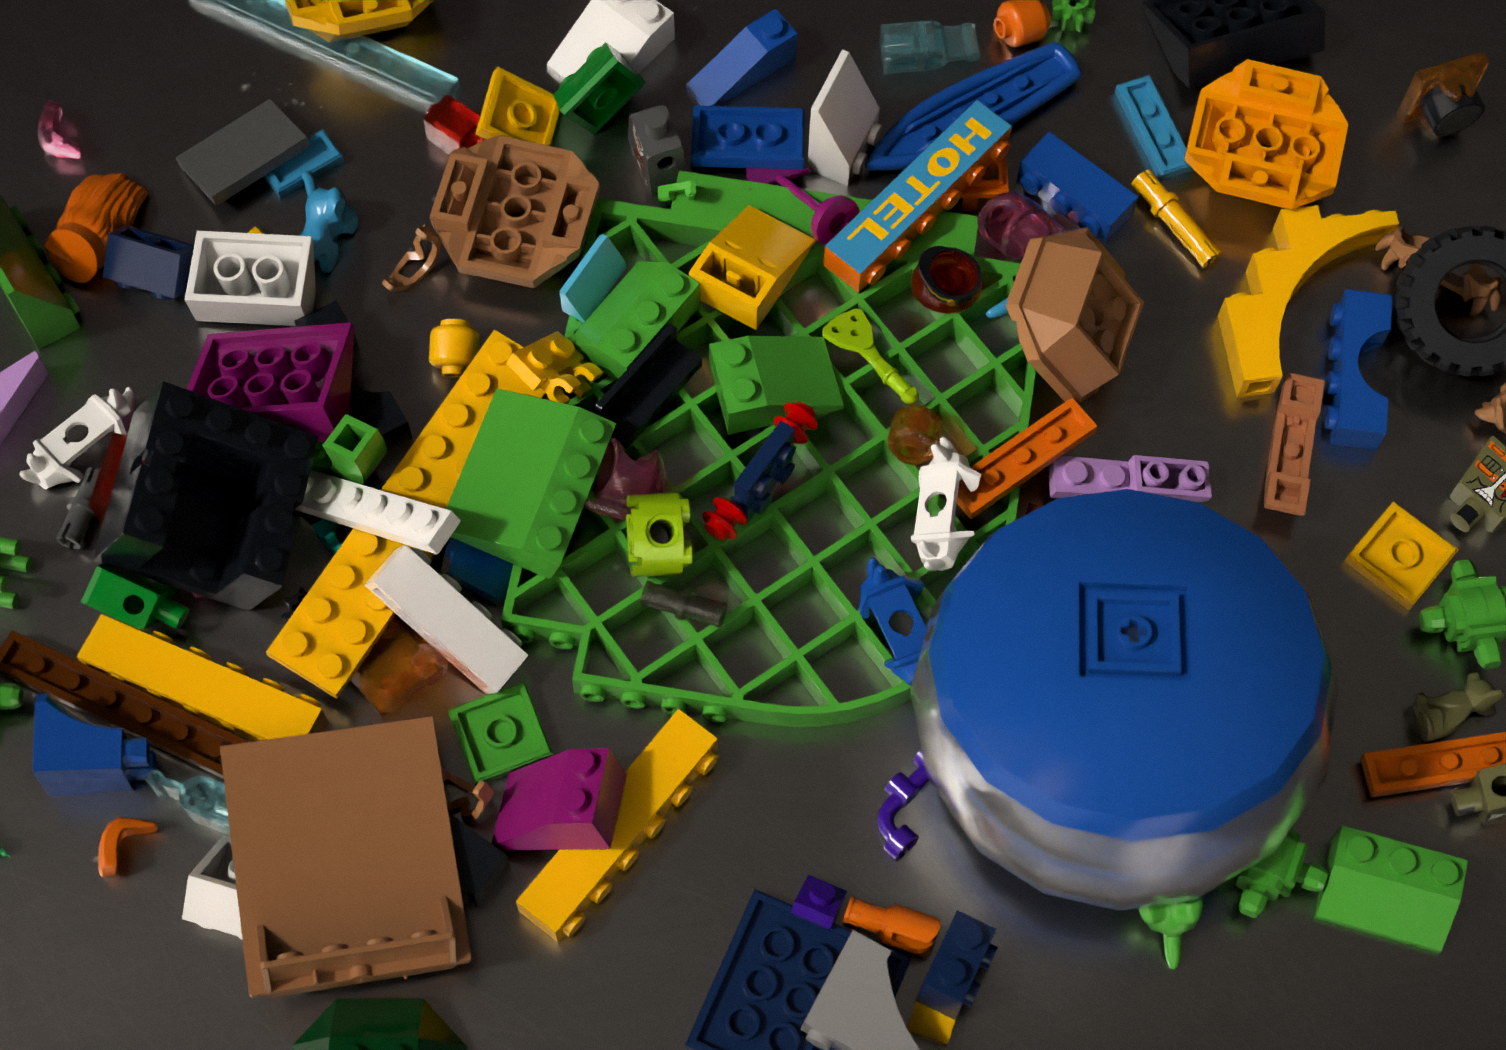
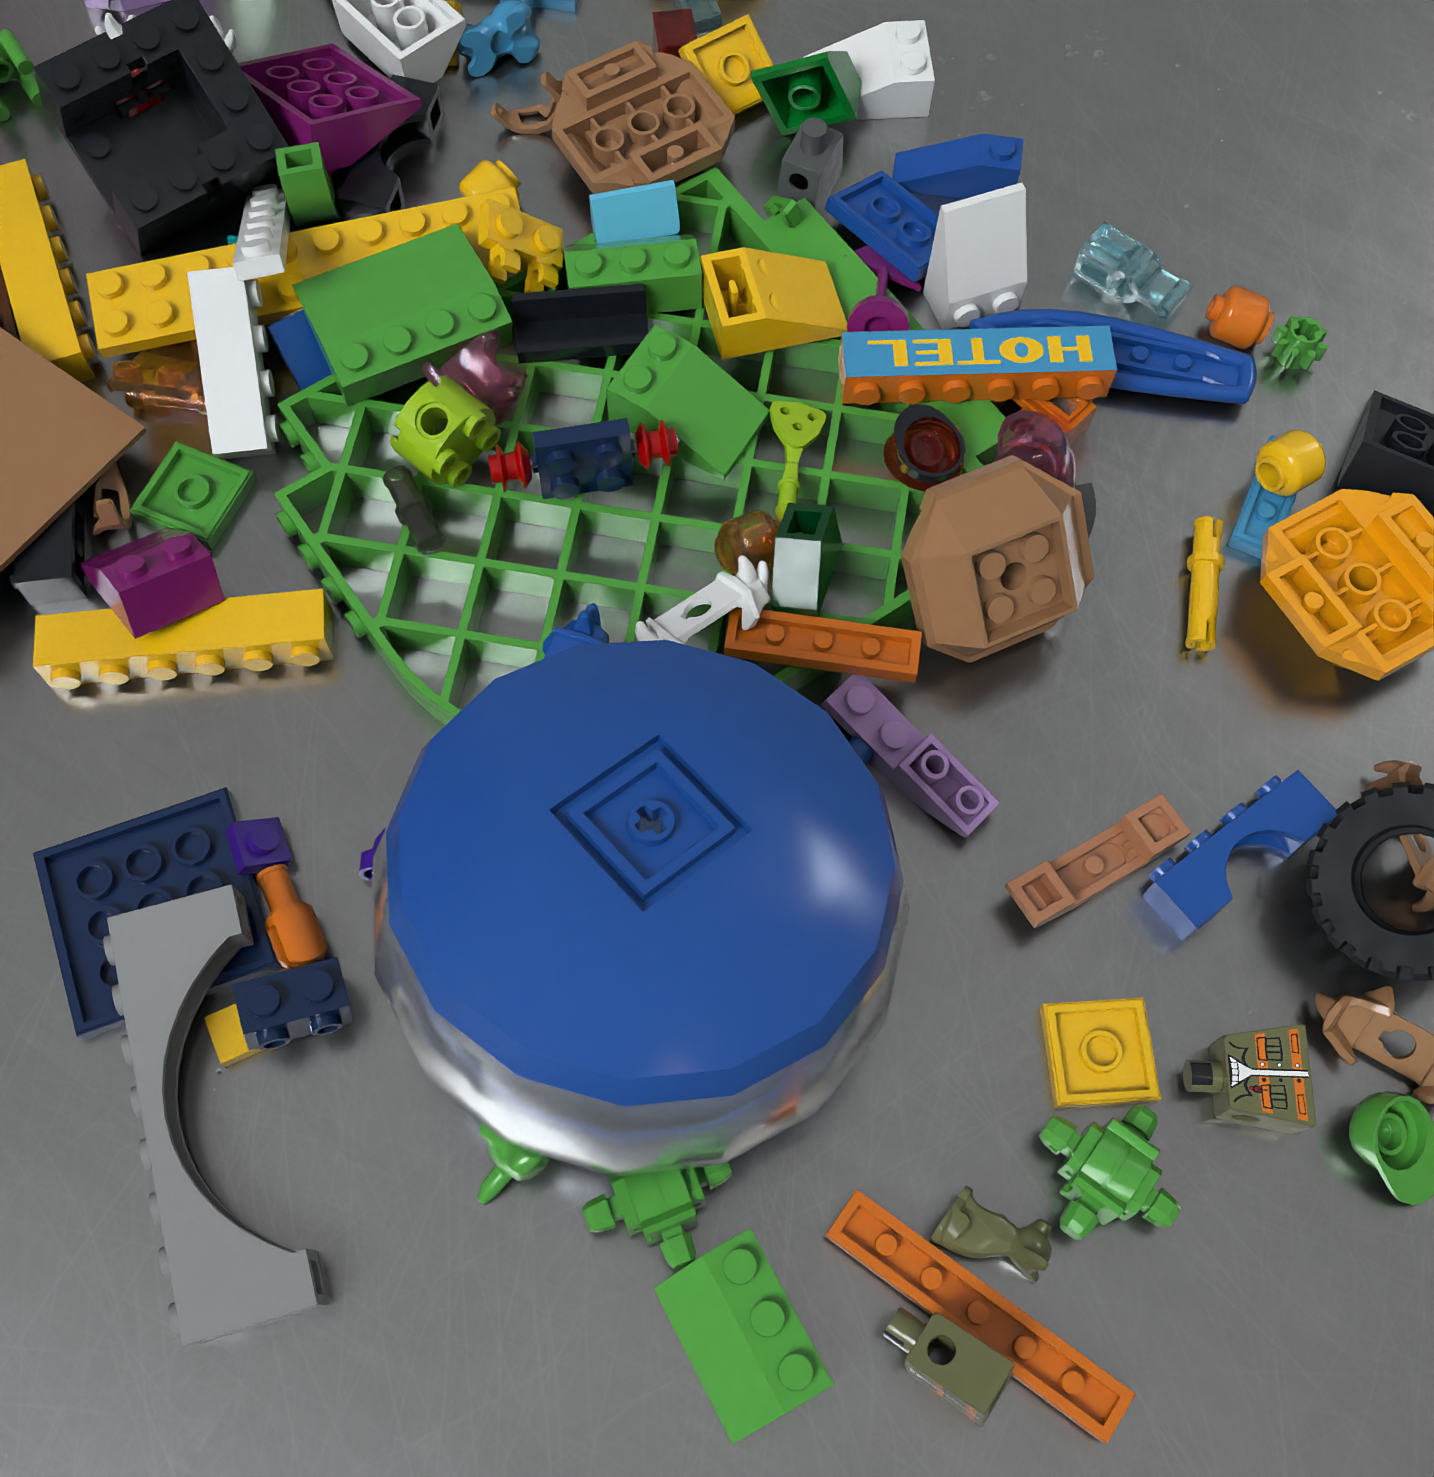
camera: 45 degrees right, 0 degrees up
green torso [81,564,190,630] -> none
blue brick [1017,132,1138,245] -> none
yellow arch [1218,205,1399,398] -> none
none -> dark green slope [771,503,843,616]
none -> yellow head [1255,430,1326,496]

